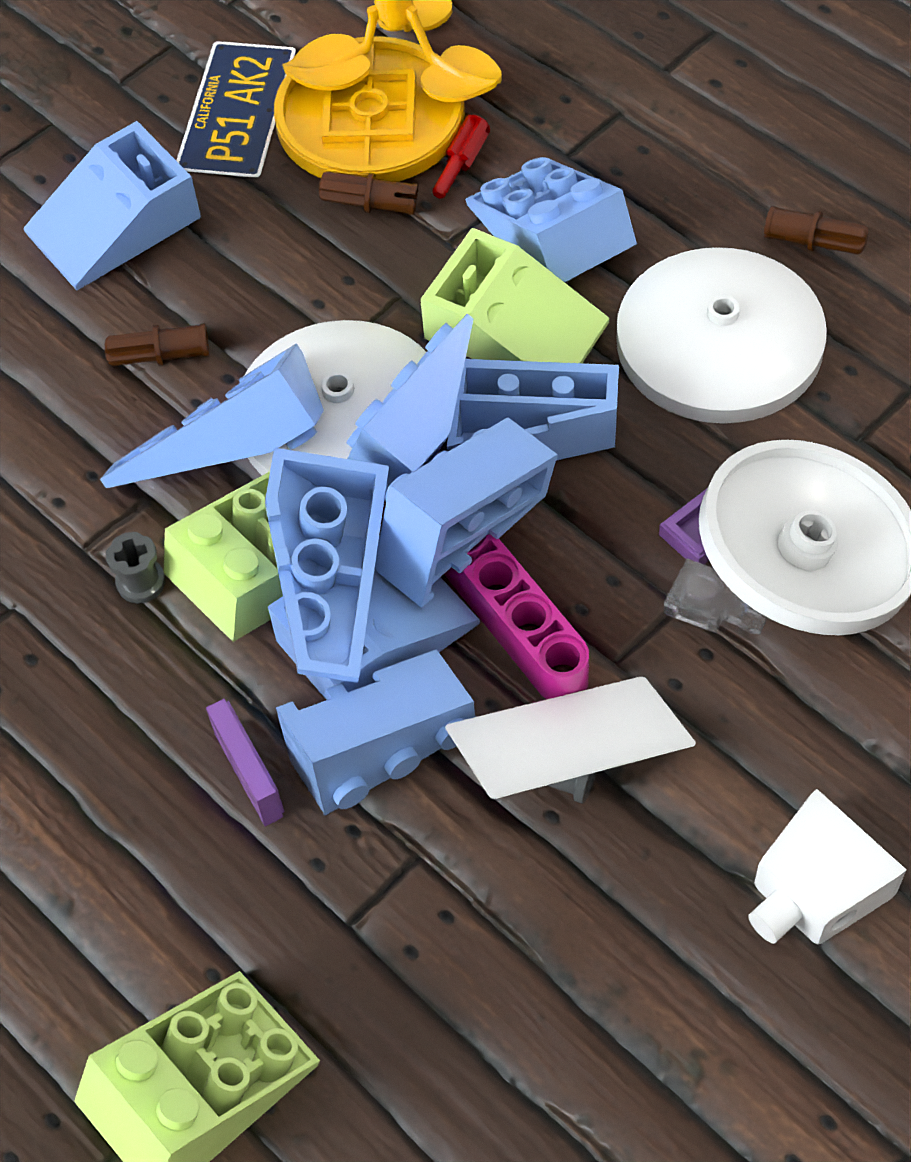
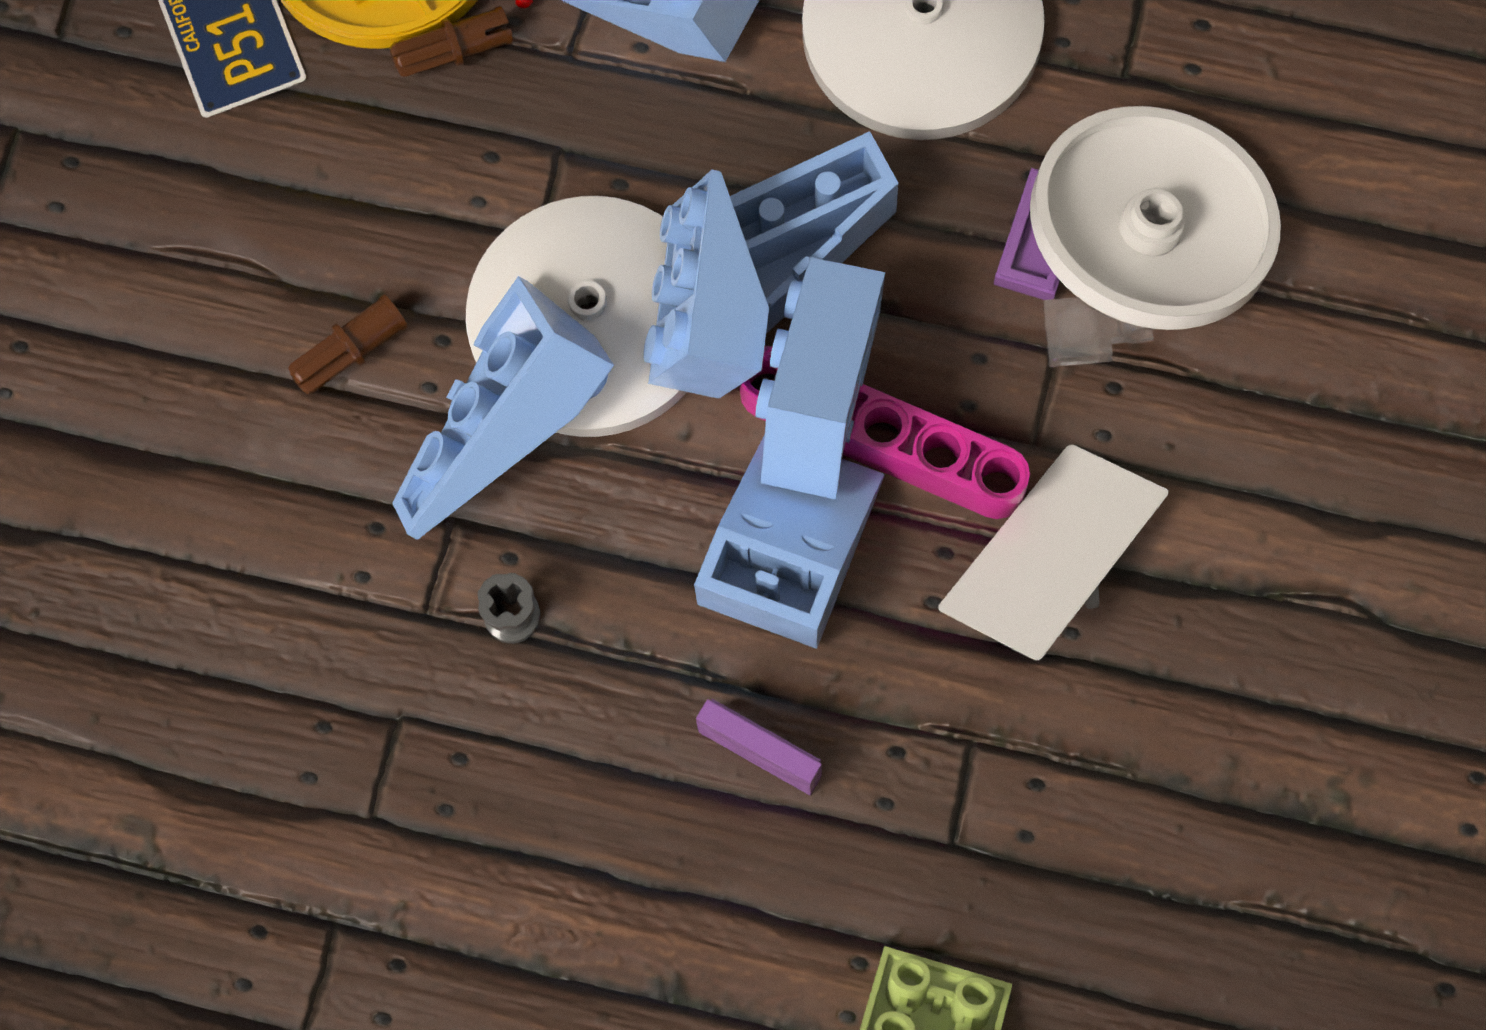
camera: 30 degrees left, 15 degrees up
light blue slope [24,121,201,290] -> none
yellowish green slope [163,472,283,642] -> none
light blue wedge [265,448,389,683] -> none
light blue wedge [276,649,475,815] -> none
yellowish green slope [421,228,609,363] -> none
white torso [748,789,906,944] -> none

